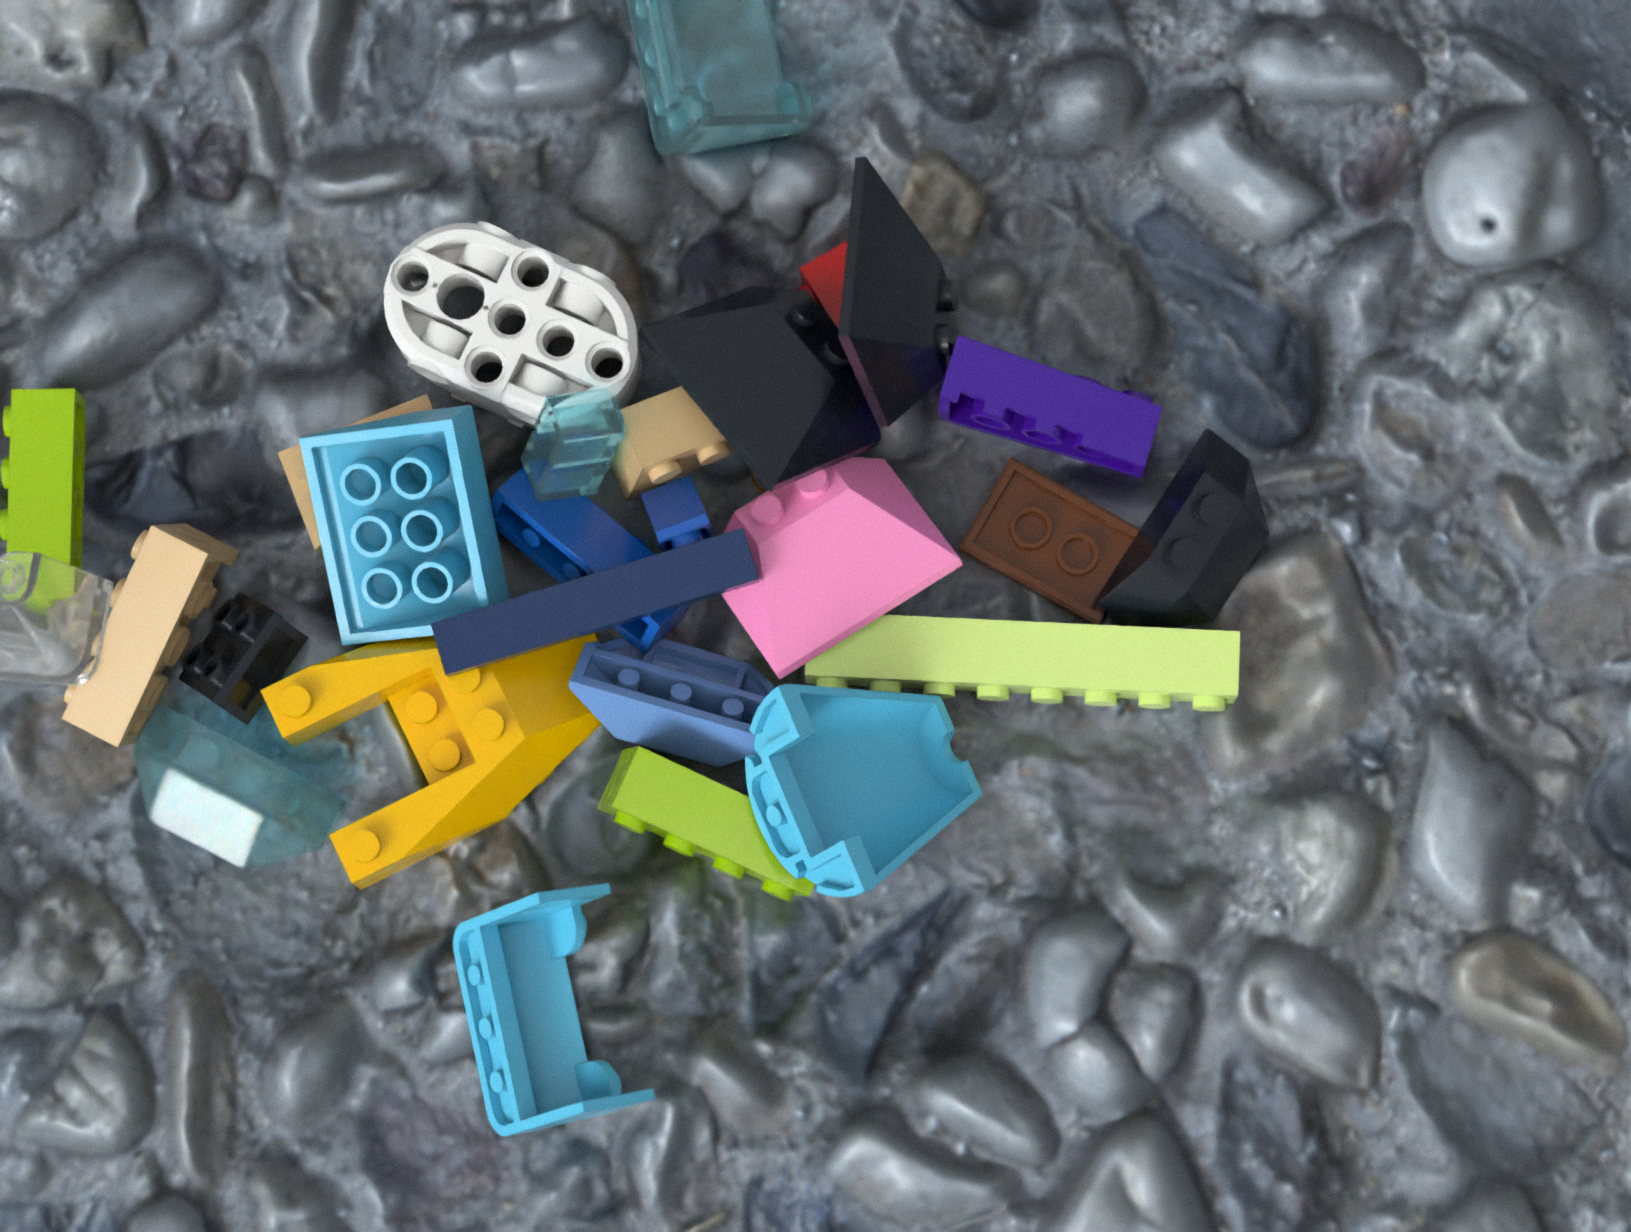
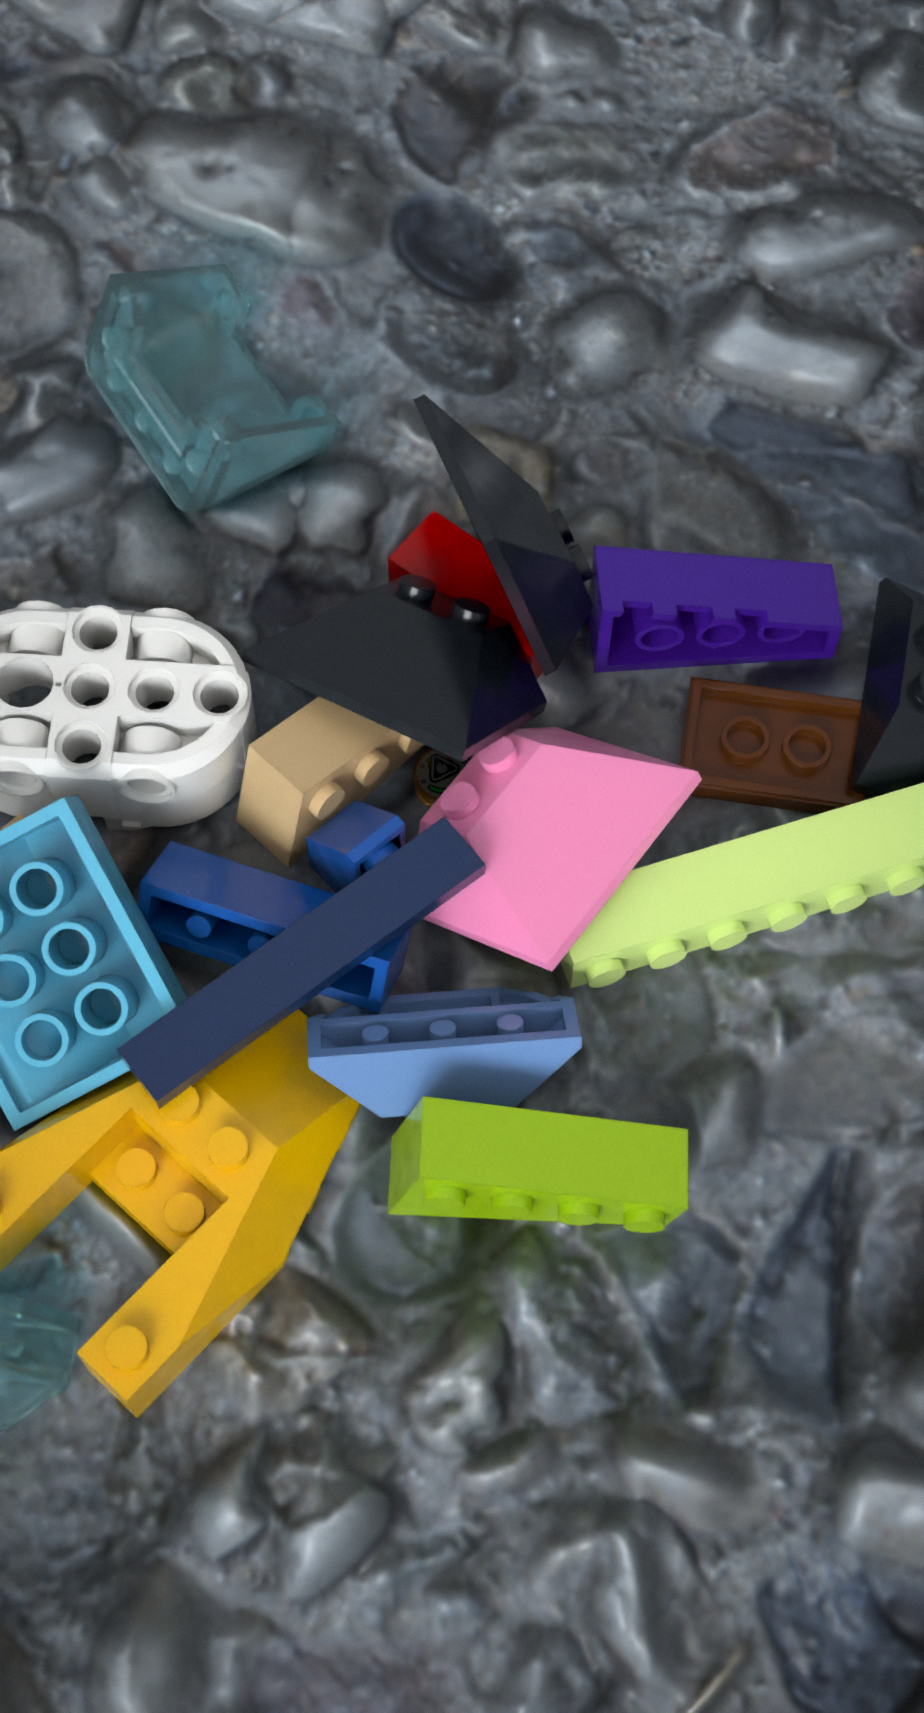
camera: 30 degrees left, 15 degrees down
medium azure windscreen [453,883,656,1136] -> none
clear light blue piece [521,388,625,502] -> none
medium azure cone [745,684,983,897] -> none

